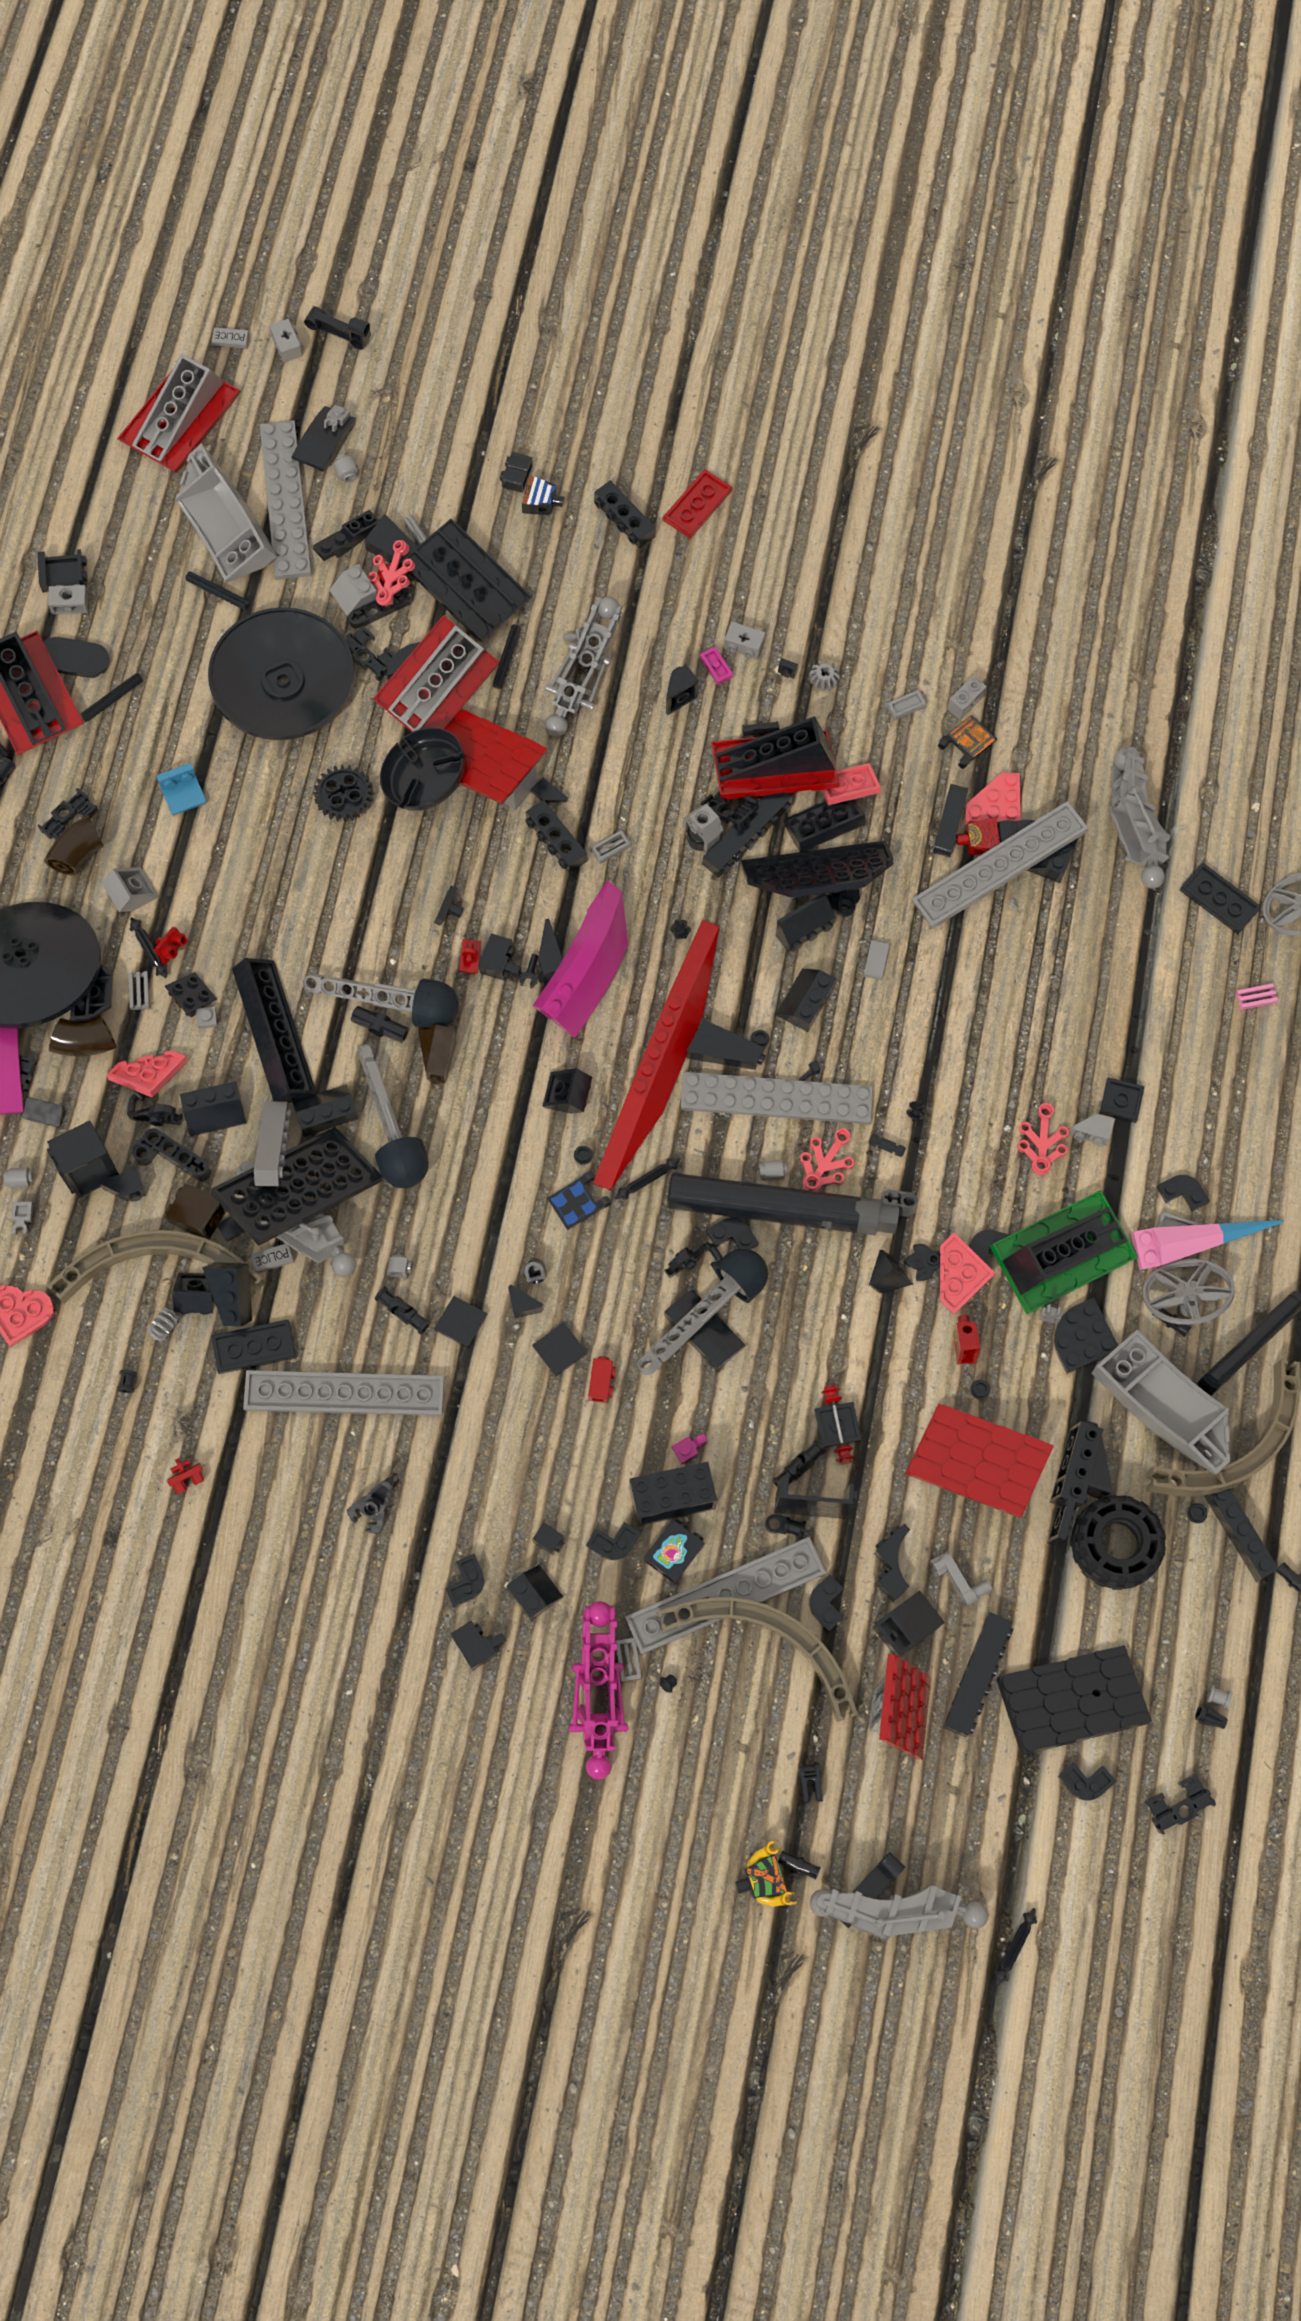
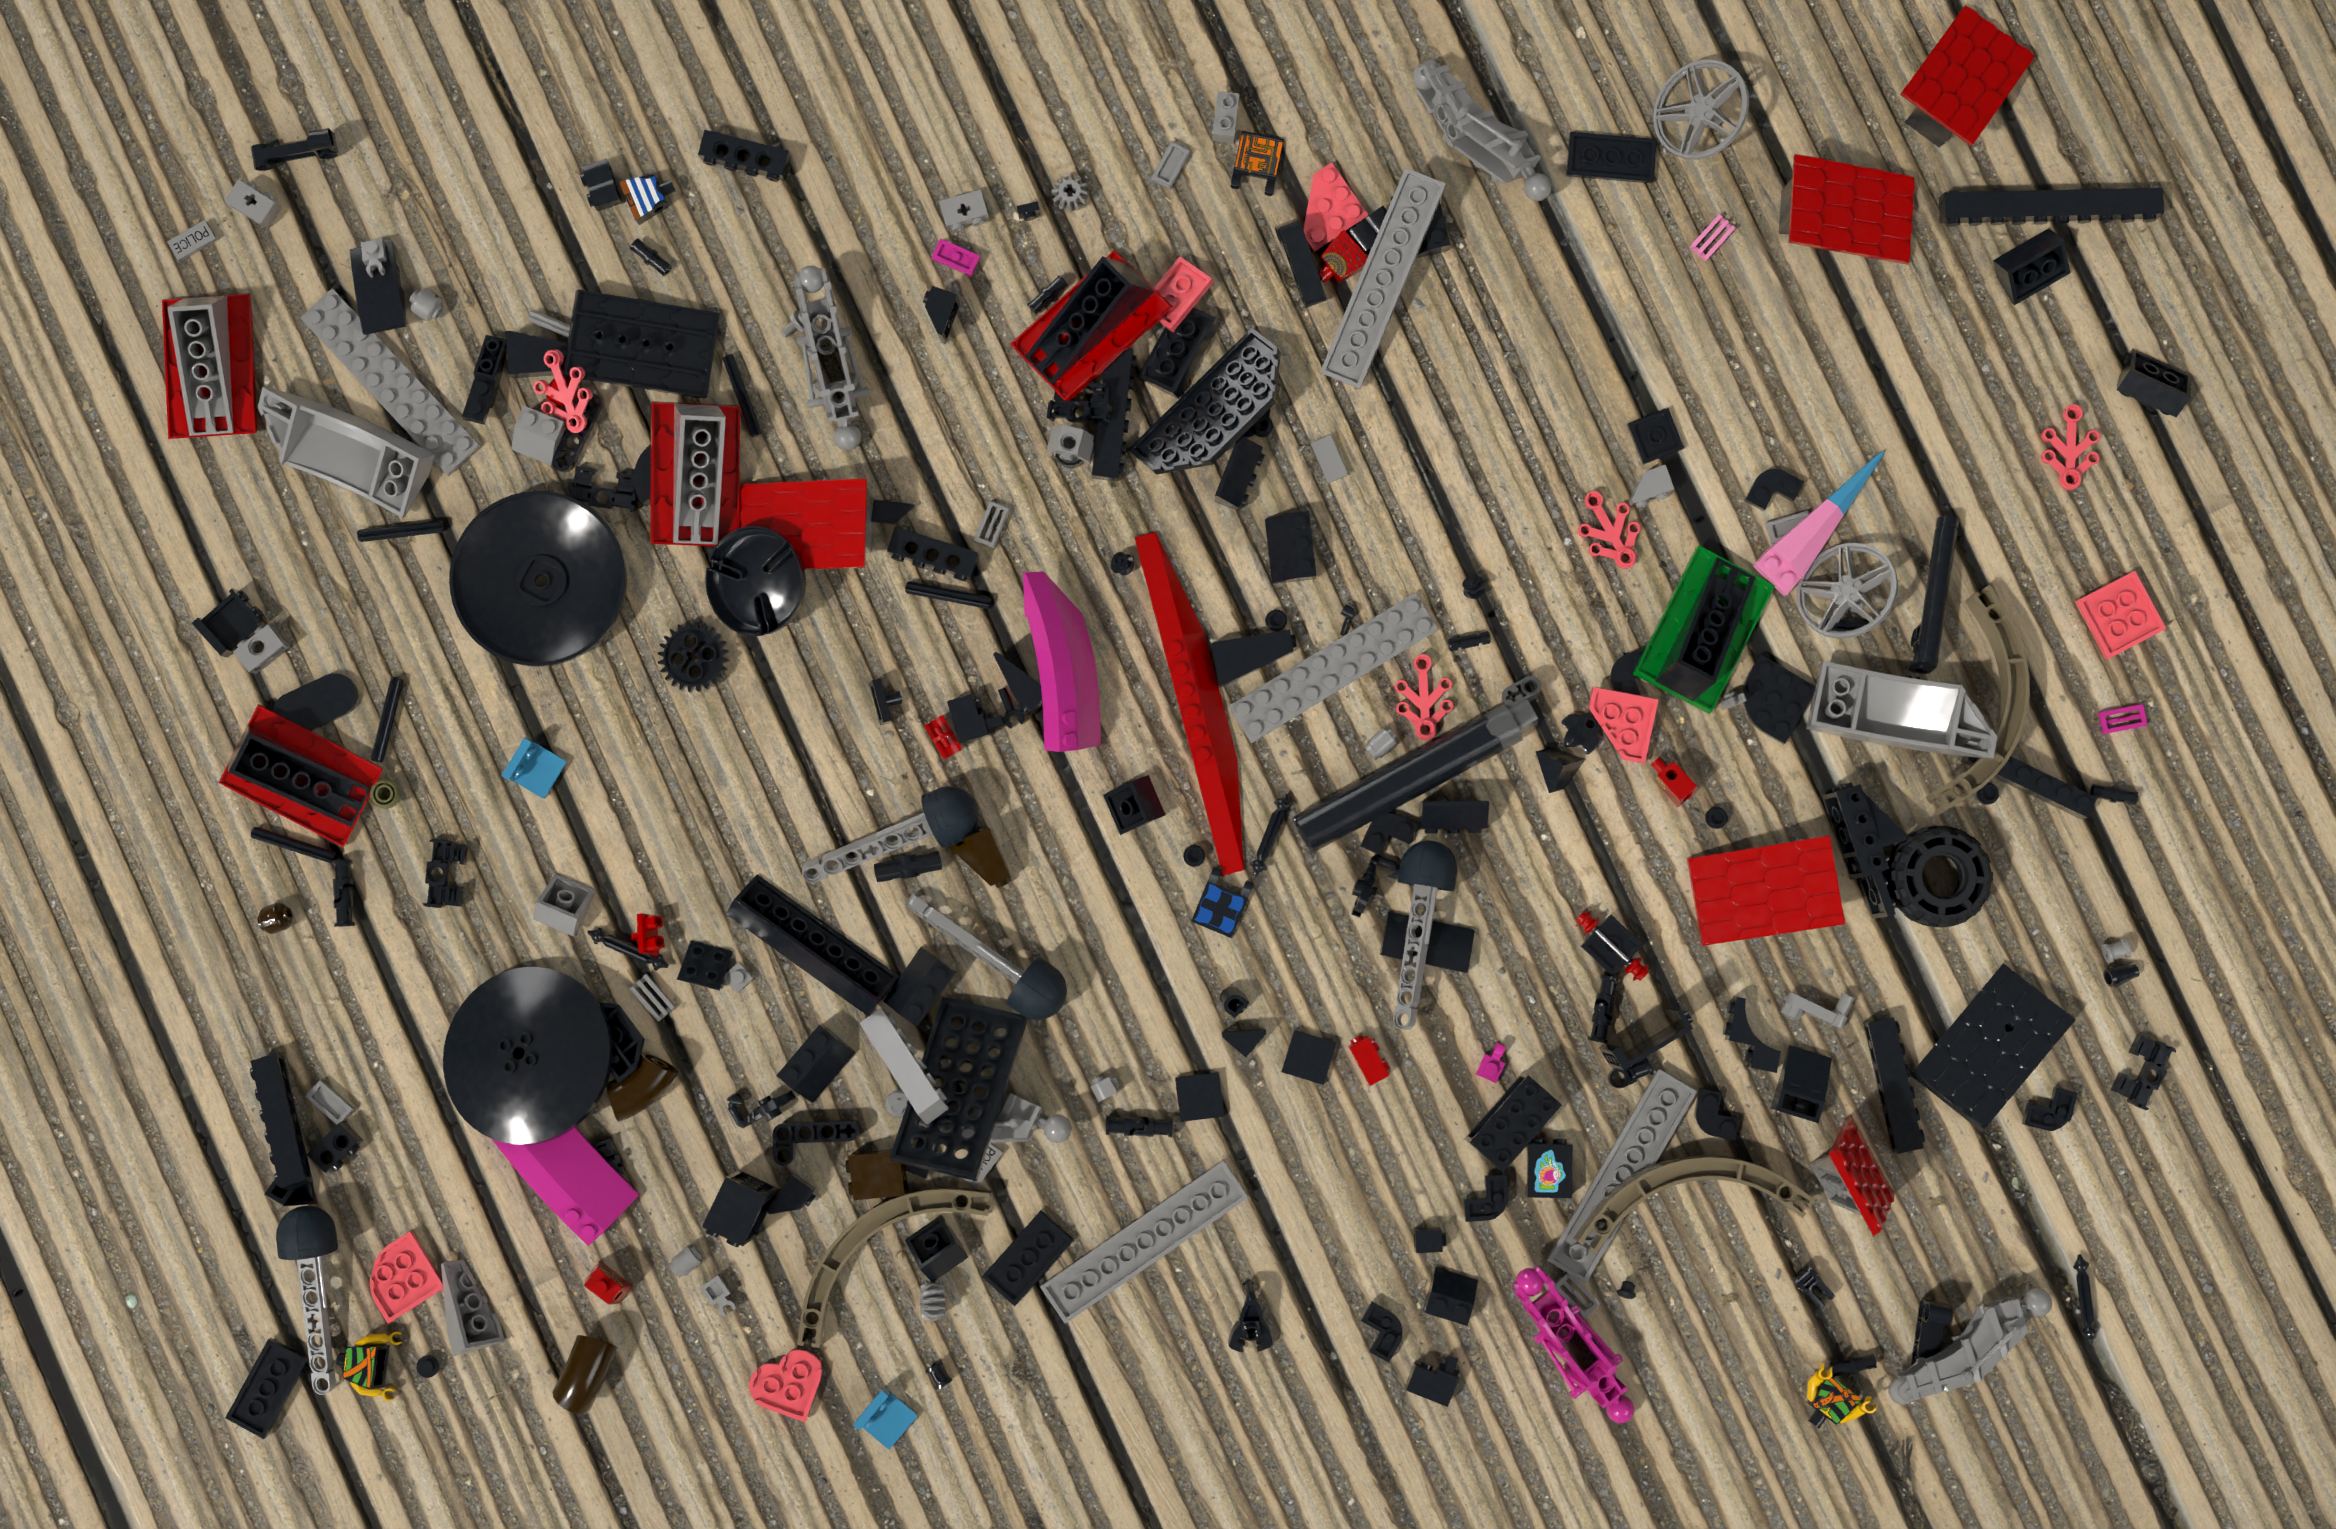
camera: 30 degrees left, 15 degrees up
black slope [23,1097,66,1128] -> none
dark brown brick [44,815,104,876] -> none
coral plate [107,1050,188,1097] -> none
red hips [167,1458,204,1494] -> none
black wedge [202,1262,252,1327] -> none
red tile [662,469,733,539] -> none
none -> olive cone [370,779,401,809]
none -> black pin [630,238,672,276]
none -> dark azure bracket [853,1386,917,1449]
none -> black axle [905,581,991,609]
none -> black slope [1419,801,1489,834]

